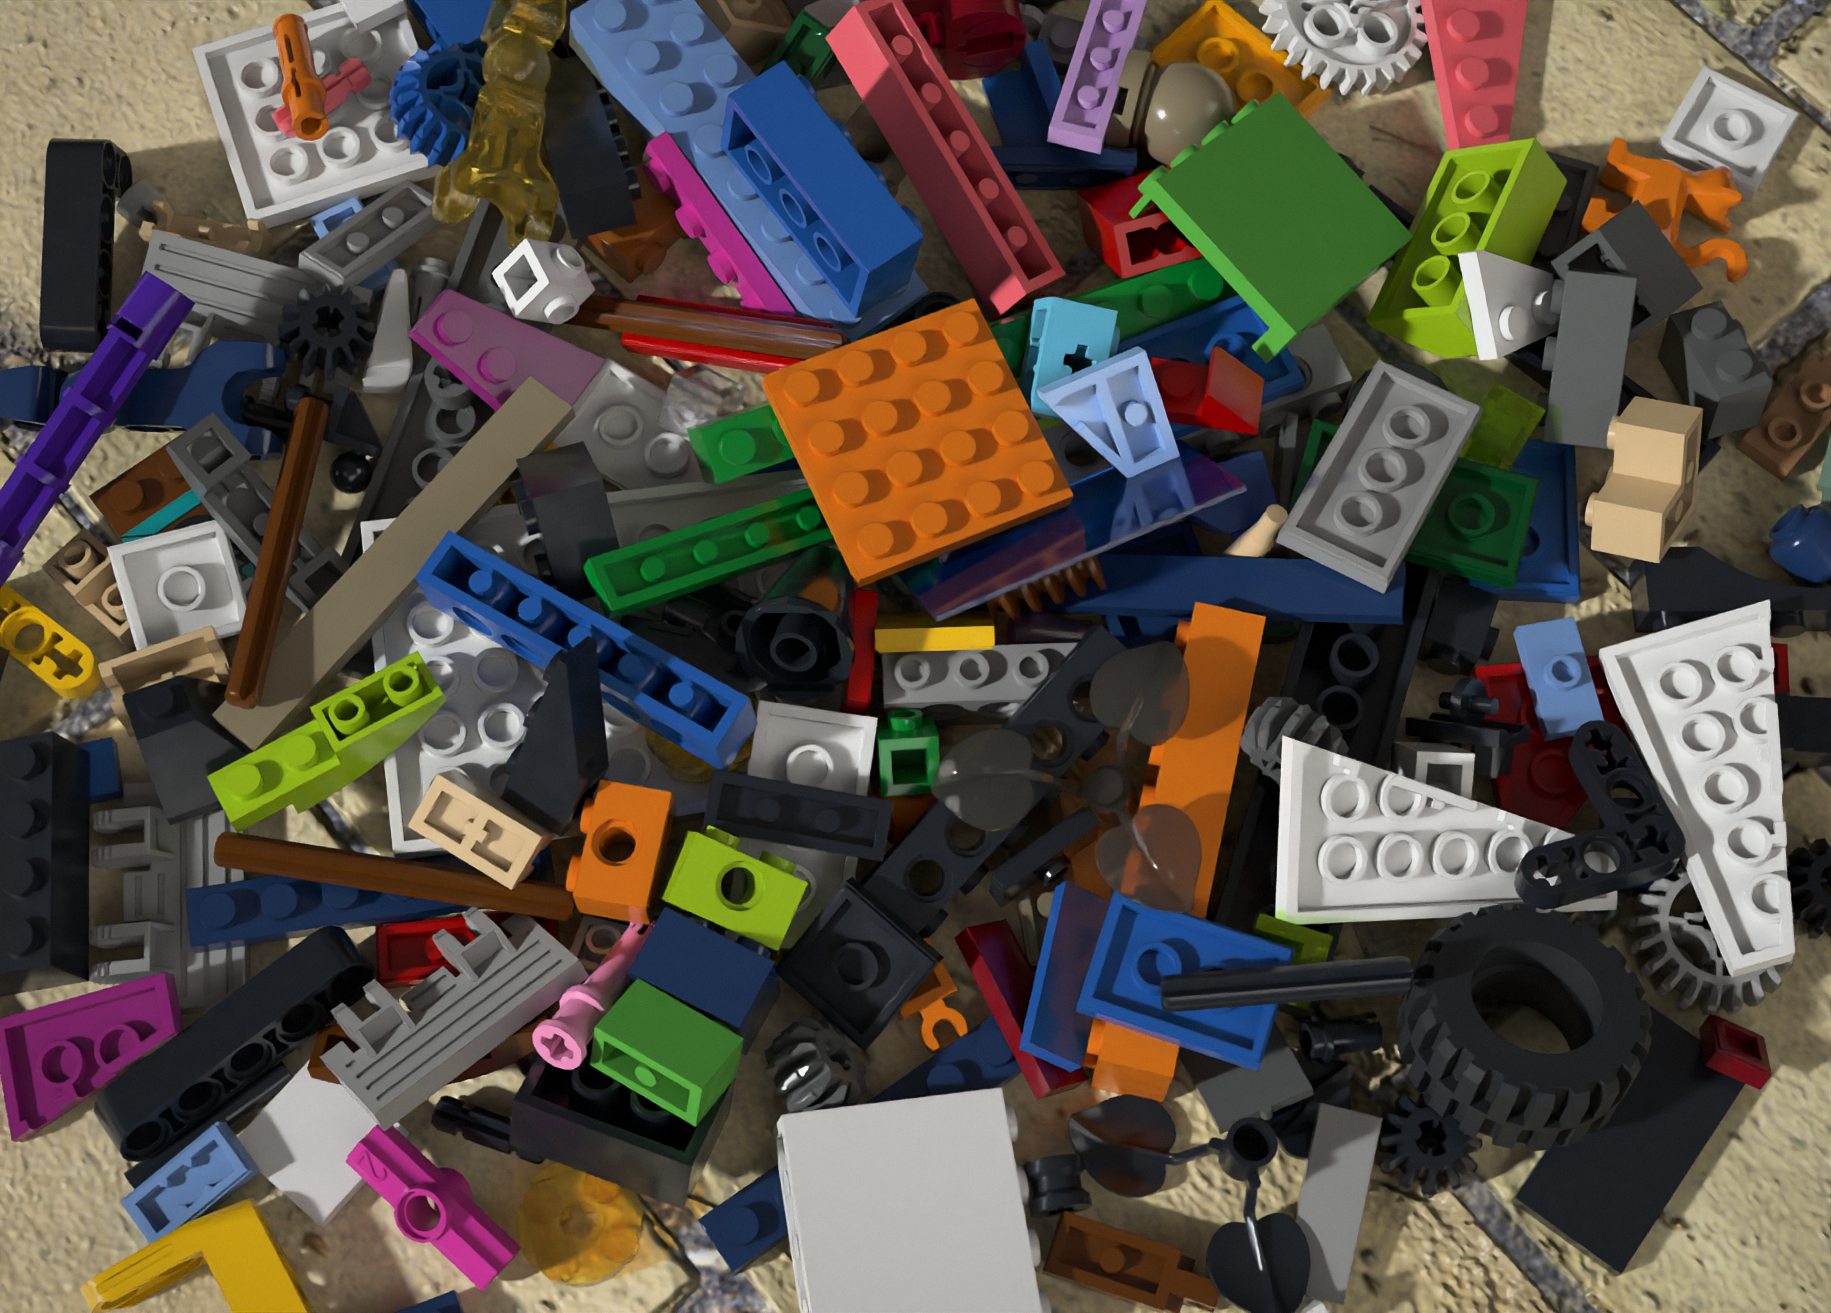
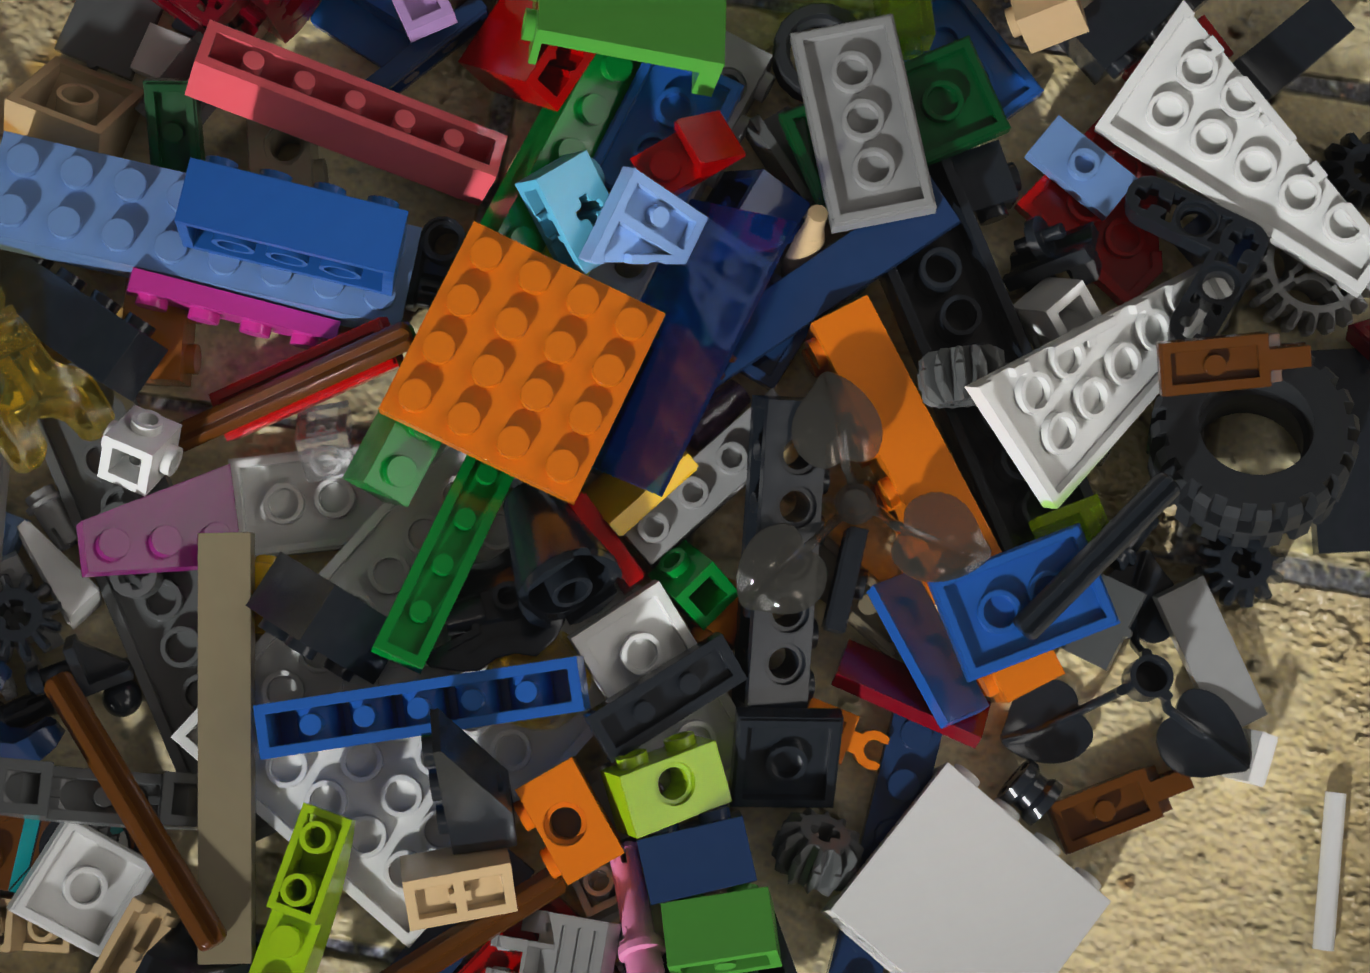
camera: 40 degrees left, 15 degrees up
none -> reddish brown hinge [1156,331,1312,397]

